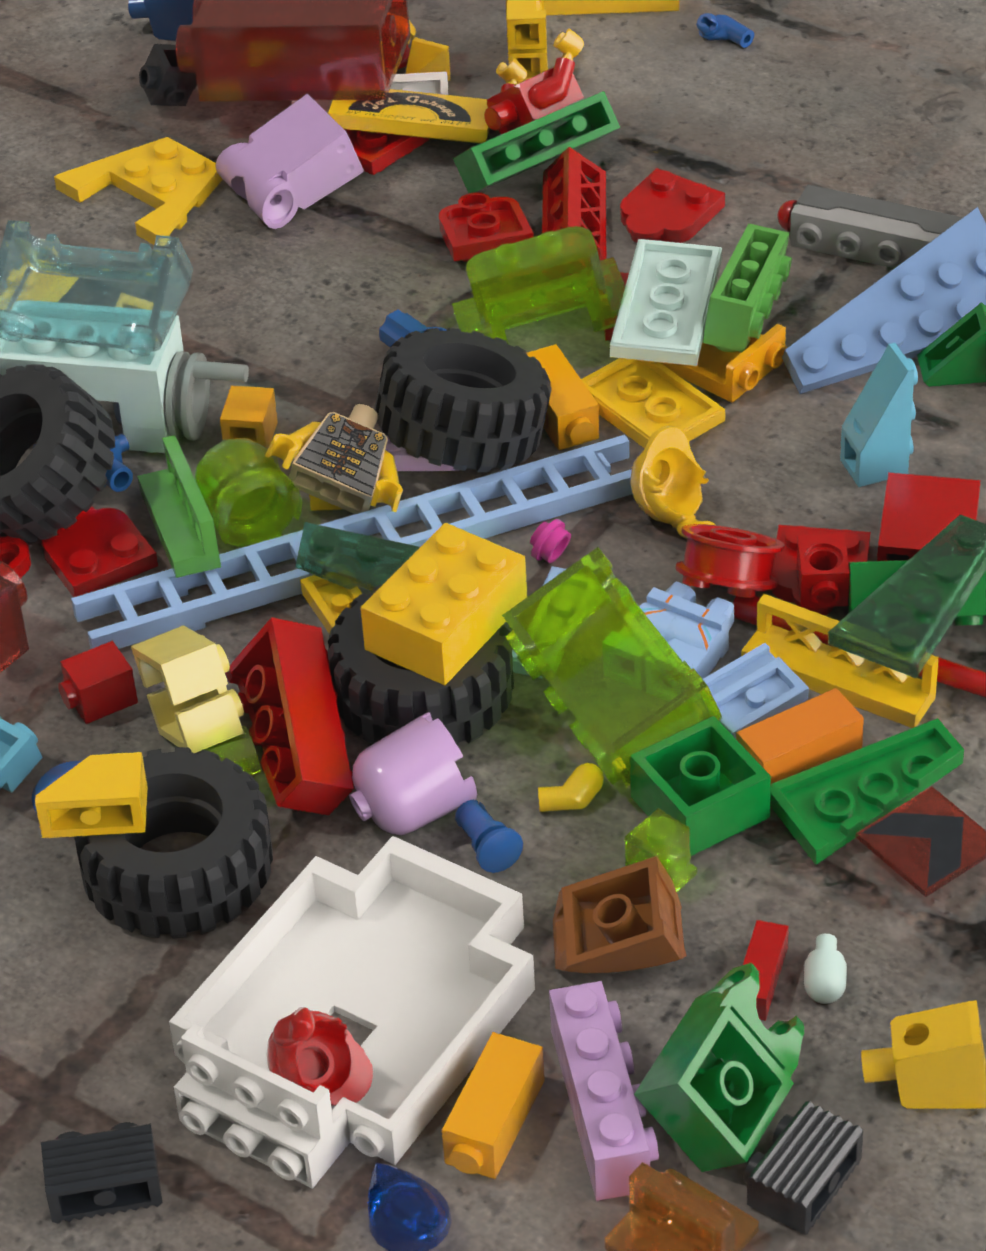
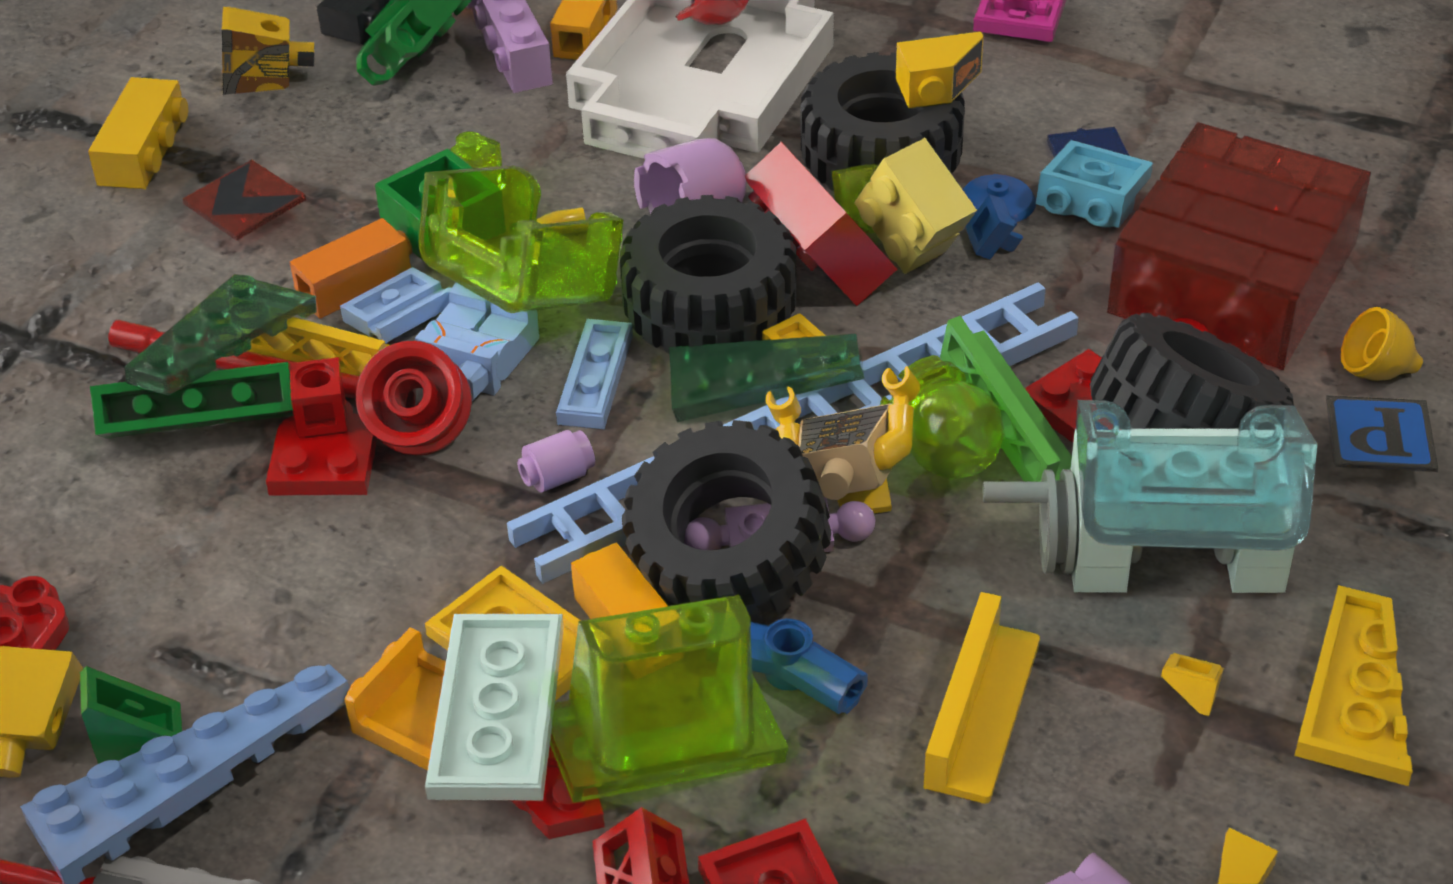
camera: 170 degrees right, 0 degrees up
red brick [58,640,138,724] -> none
light orange brick [220,385,278,456] -> none
yellow brick [361,523,527,686] -> none
blue pin [455,799,523,873] -> none
dark pink plate [530,519,571,563] -> none
dark orange slope [552,856,687,973] -> none
yellow piece [630,426,716,539] -> none
bright green brick [703,223,792,352] -> none
red piece [743,920,789,1021] -> none
green wing [770,718,964,865] -> none
light aqua cylinder [804,934,847,1004] -> none
medium azure slope [840,343,918,487] -> none
red brick [877,472,981,561] -> none
none -> lavender brick [517,430,595,493]
none -> yellow panel [923,592,1040,804]
none -> blue tile [965,194,1023,259]

